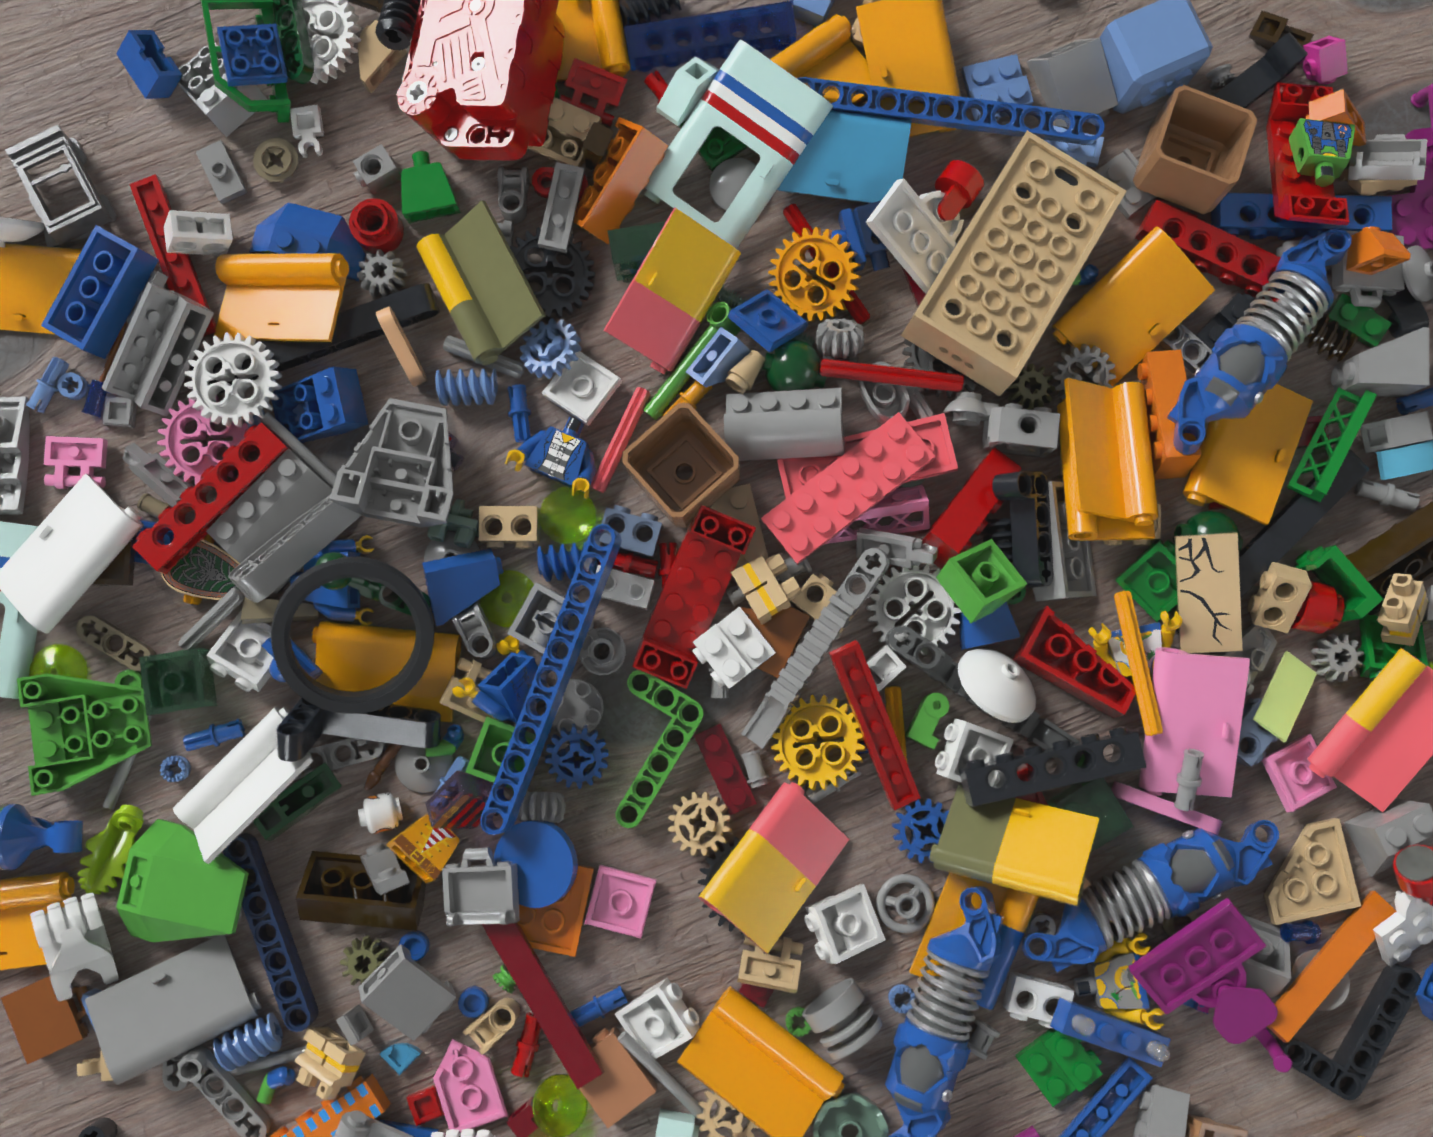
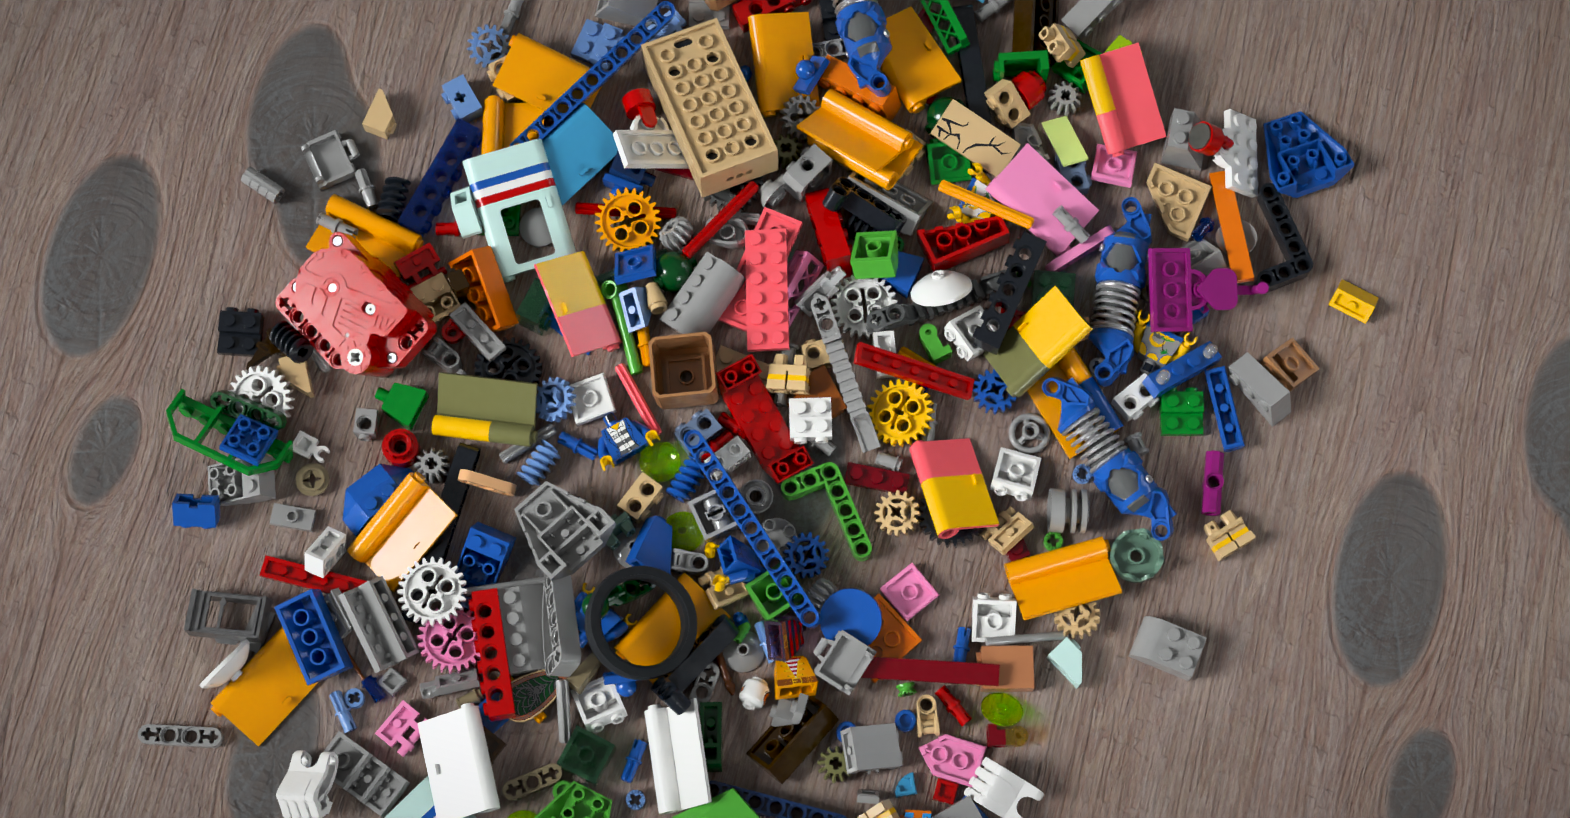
camera: 55 degrees left, 10 degrees down
none -> blue tile [792,56,830,95]

